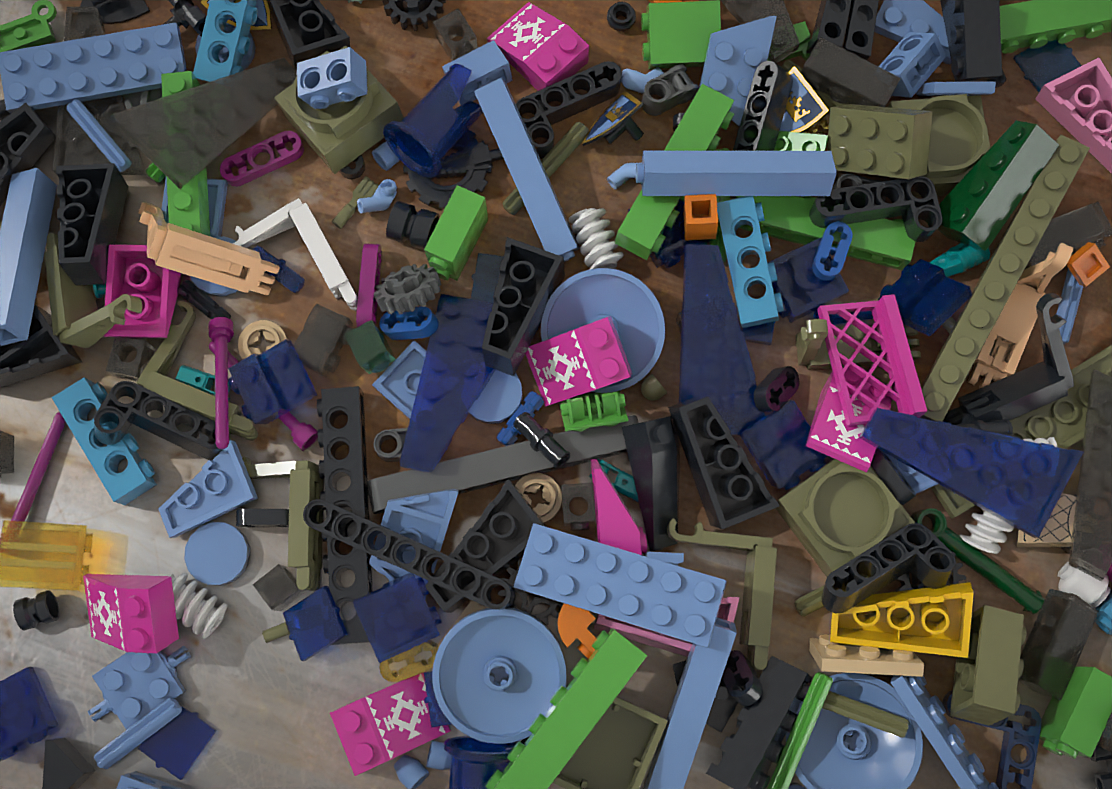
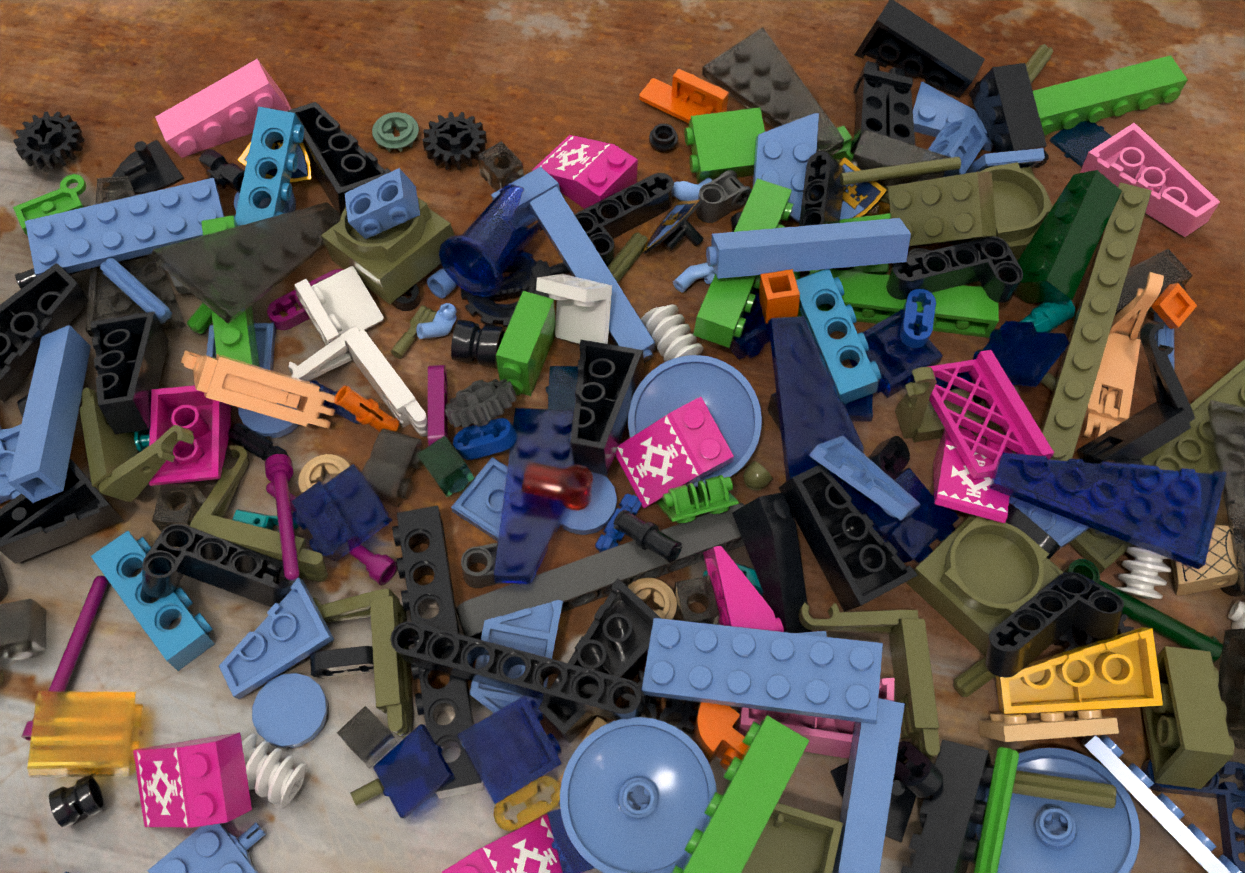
camera: 10 degrees left, 15 degrees down
none -> white bracket [294,266,384,345]
none -> orange pin [334,385,400,437]
none -> clear red piece [522,462,593,510]
none -> white bracket [536,274,612,344]
none -> medium blue wing [809,436,920,520]
none -> olive bar [840,157,961,185]

